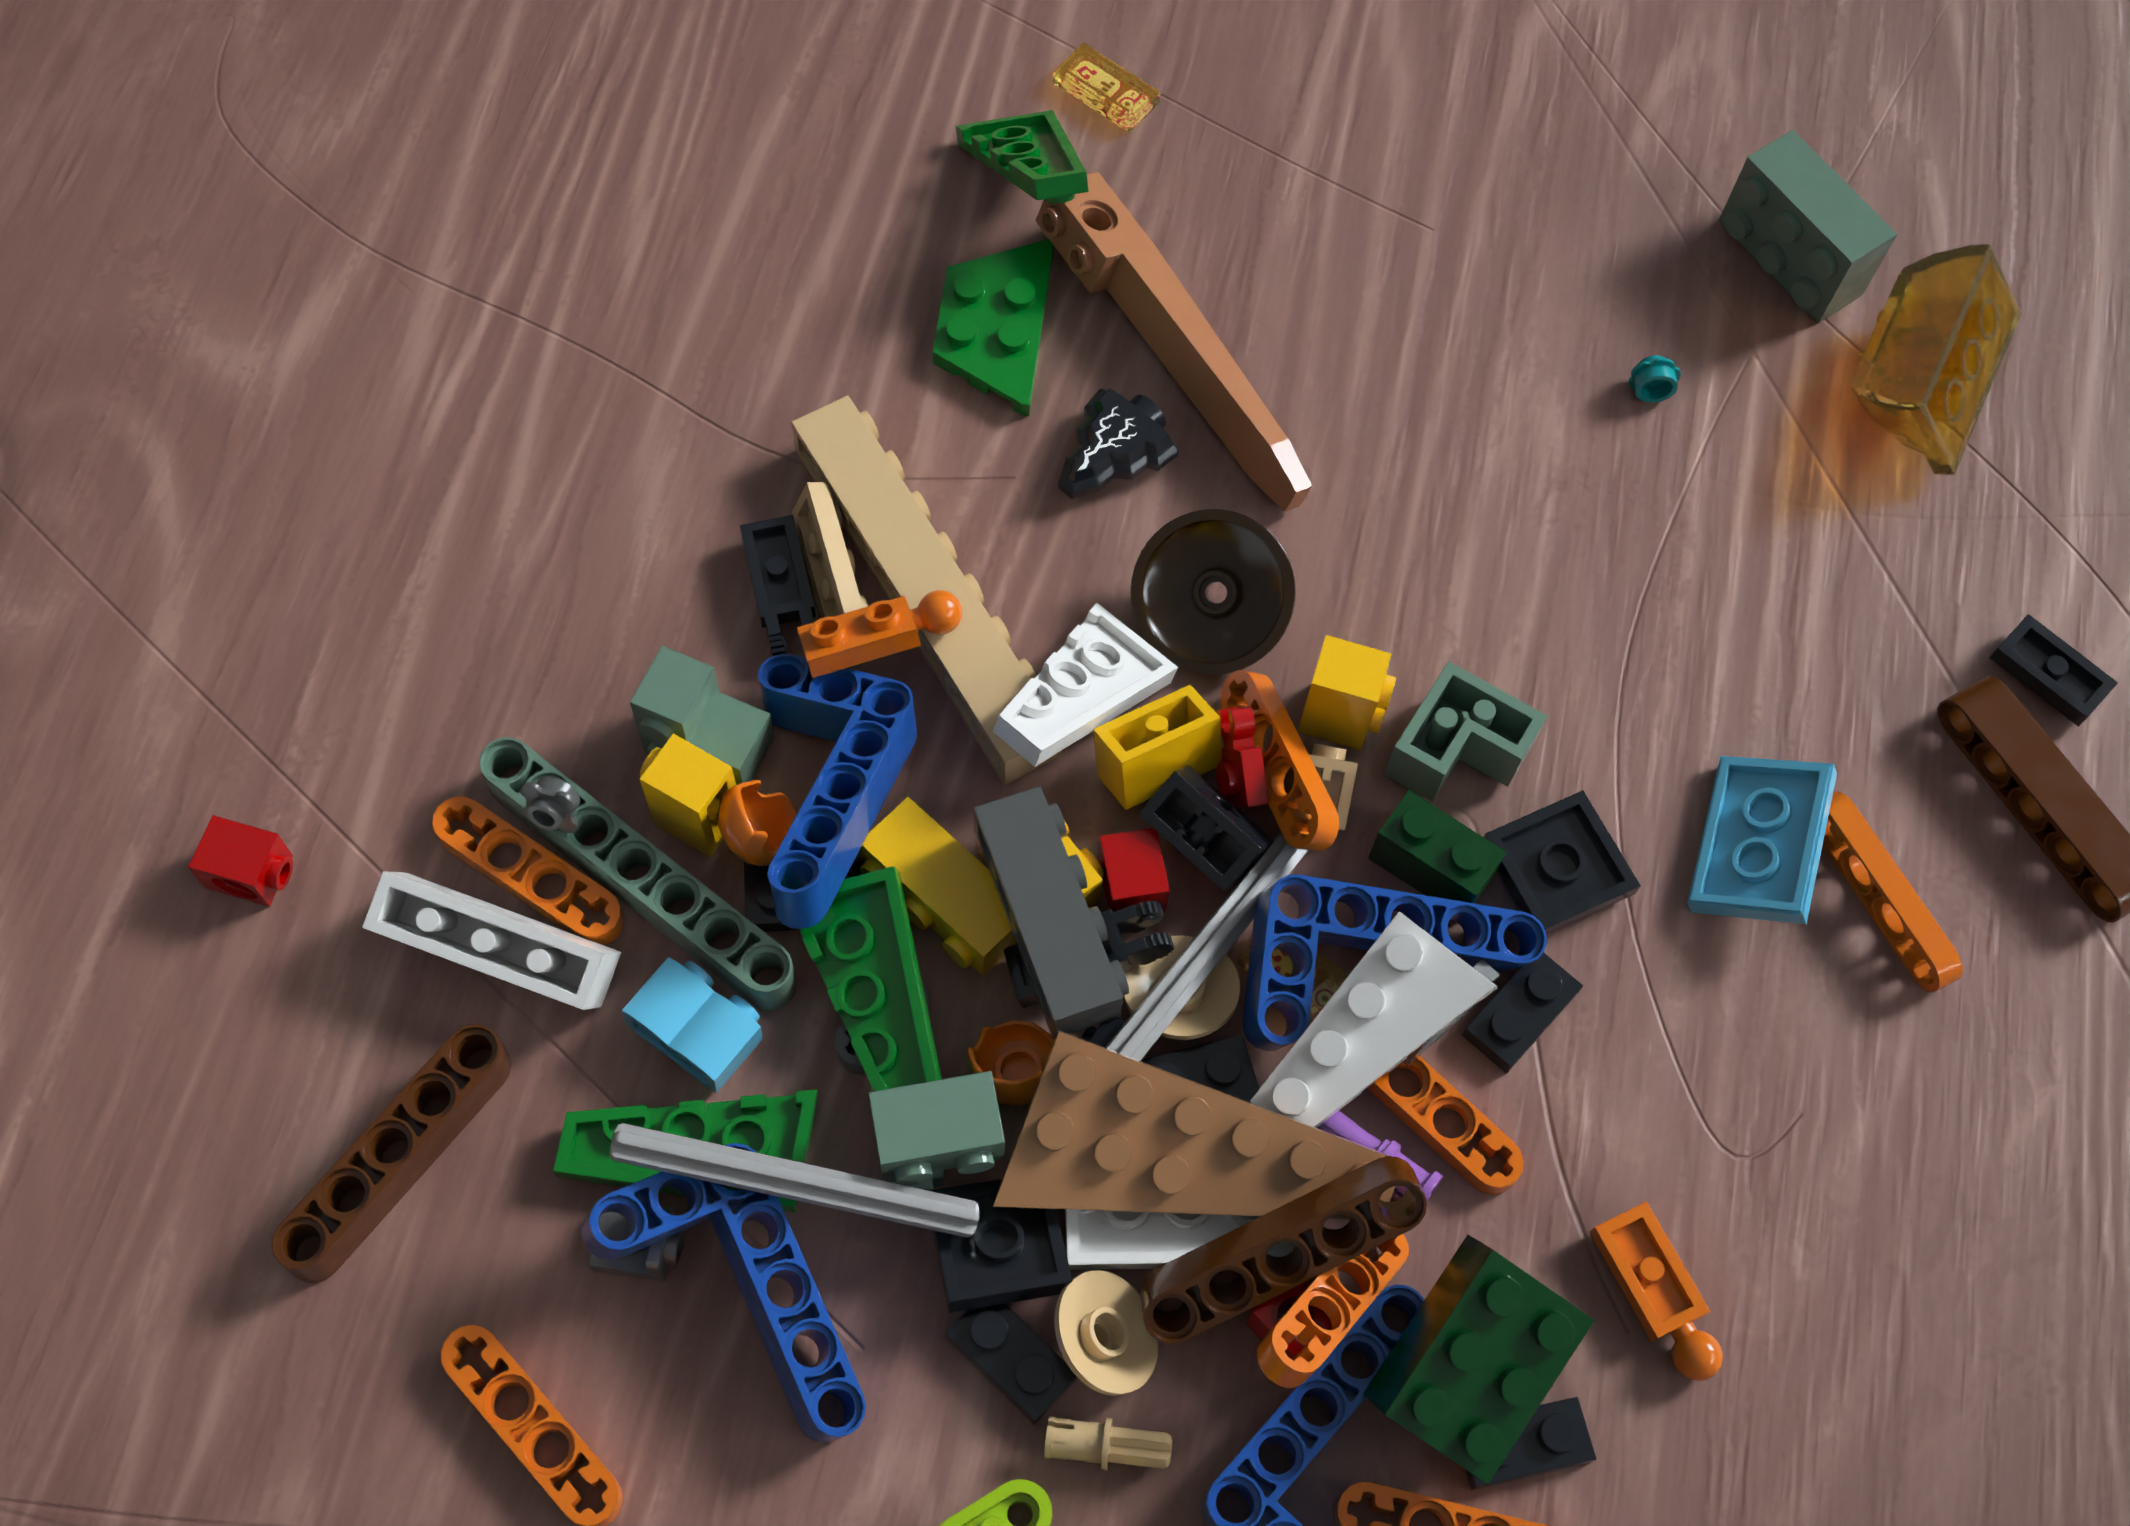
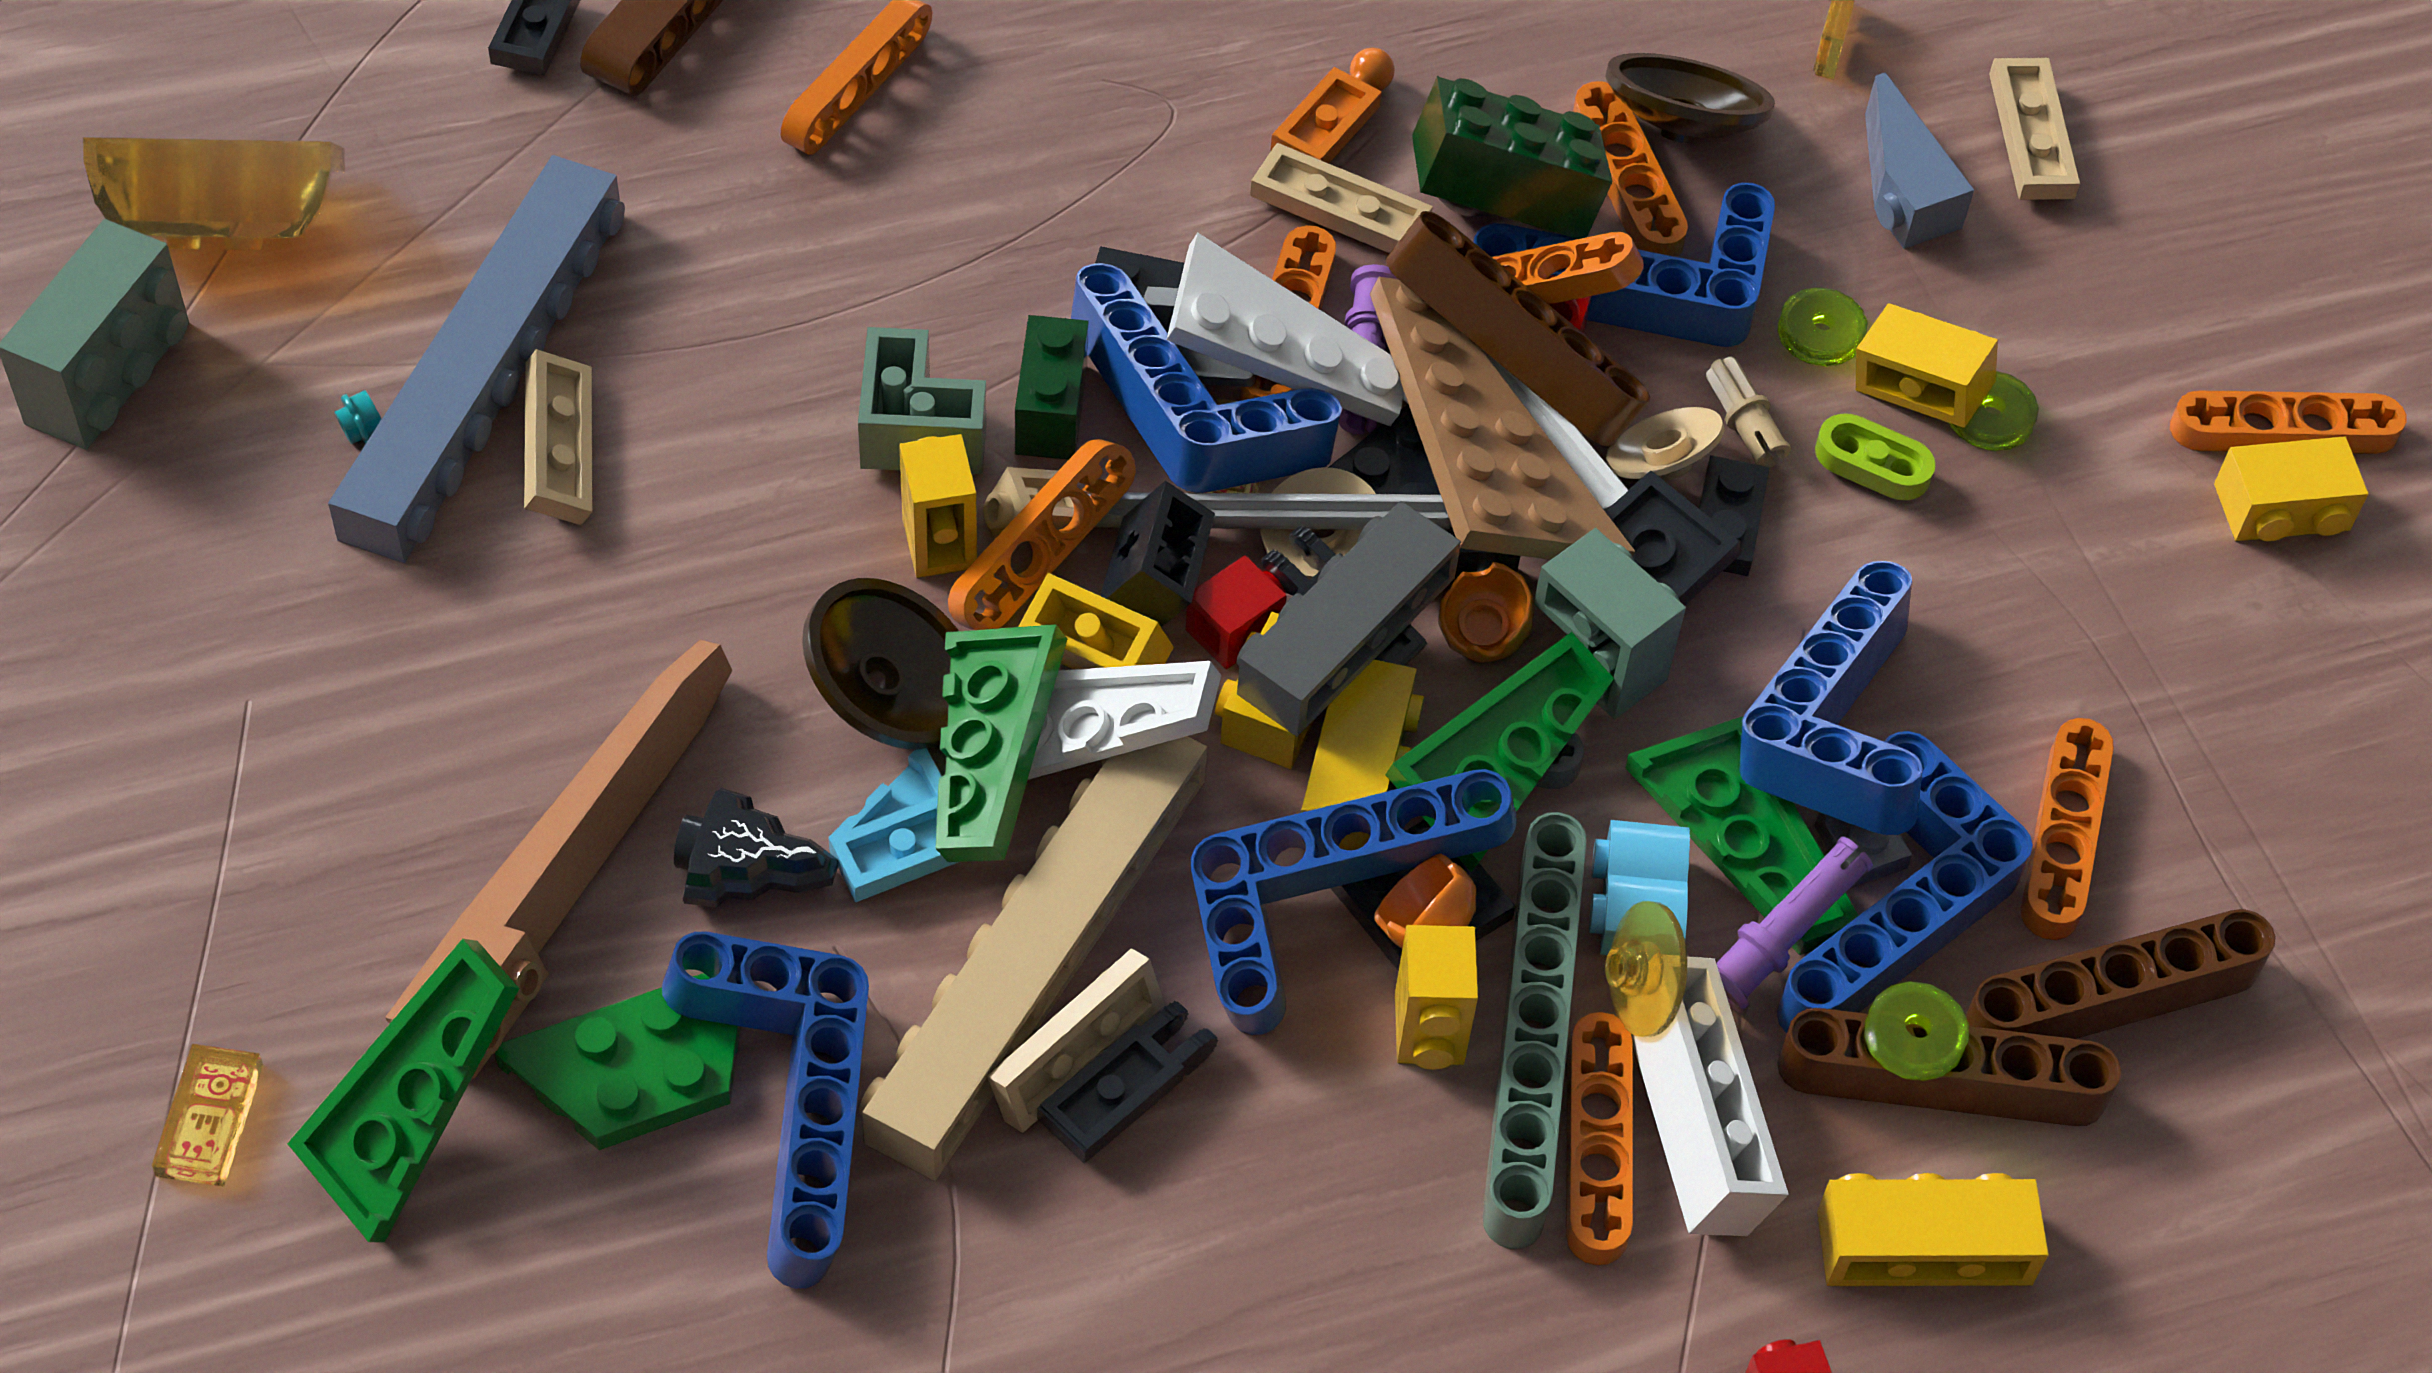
camera: 120 degrees left, 10 degrees down
dark grey plate [520,777,580,833] -> none
light grey axle [609,1123,980,1238] -> none
sand green brick [630,645,775,785] -> none
orange plate [797,590,962,678] -> none
red plate [1216,706,1269,807] -> none
black plate [1484,790,1641,934] -> none
medium azure tile [1687,756,1837,924] -> none
none -> sand blue brick [328,155,625,563]
none -> tan plate [524,349,592,525]
none -> blue beam [662,932,869,1289]
none -> medium azure wing [828,748,958,902]
none -> wing [935,624,1068,862]
none -> tan plate [1250,143,1433,253]
none -> clear yellow dish [1605,901,1688,1037]
none -> medium lavender pin [1716,837,1873,1013]
none -> blue beam [1777,731,2033,1034]
none -> yellow brick [1817,1173,2048,1286]
none -> clear neon green piece [1864,981,1969,1081]
none -> reddish brown beam [1962,909,2276,1039]

